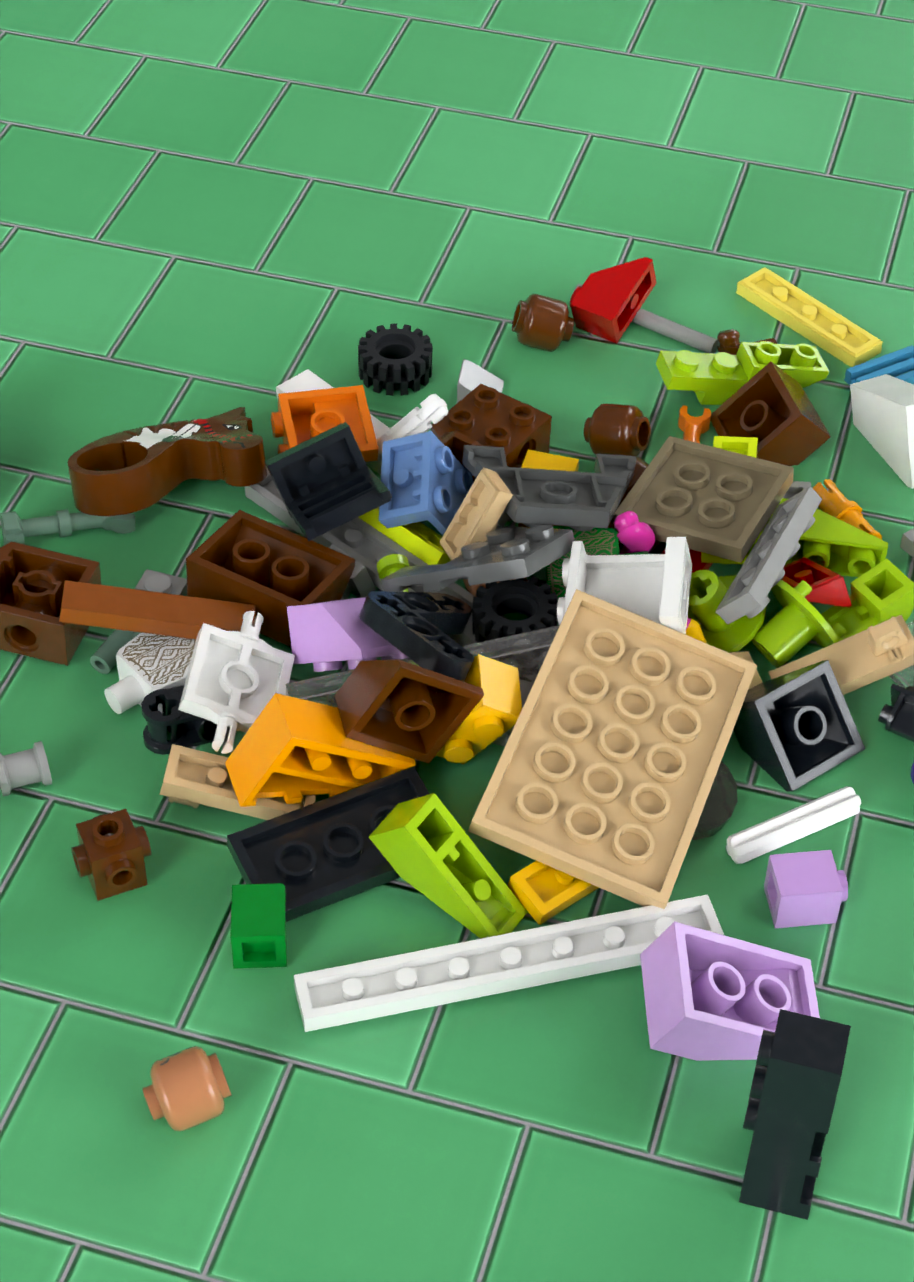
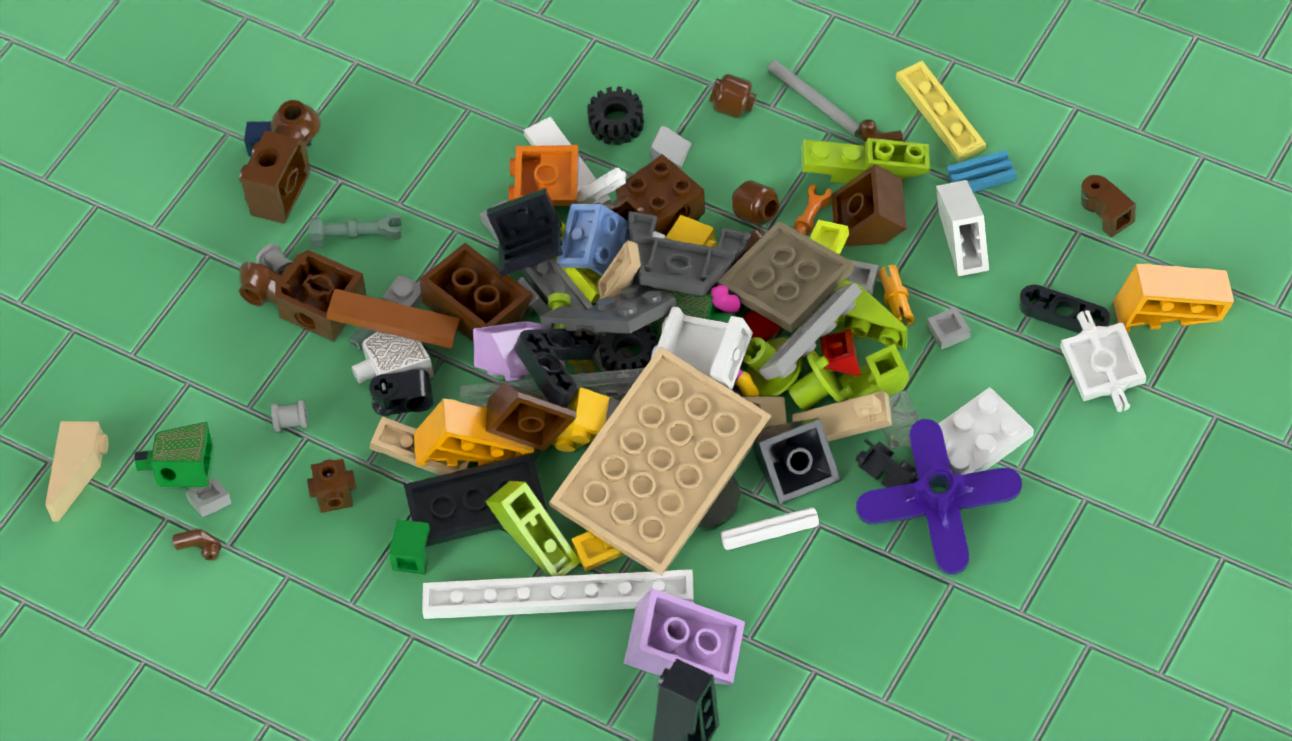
camera: 20 degrees right, 10 degrees up
reddish brown animal [68,407,267,516] -> none
nougat head [142,1046,232,1131] -> none
white plate [178,611,295,754] -> none
red slope [570,257,657,344] -> none
lavender brick [764,850,848,929] -> none

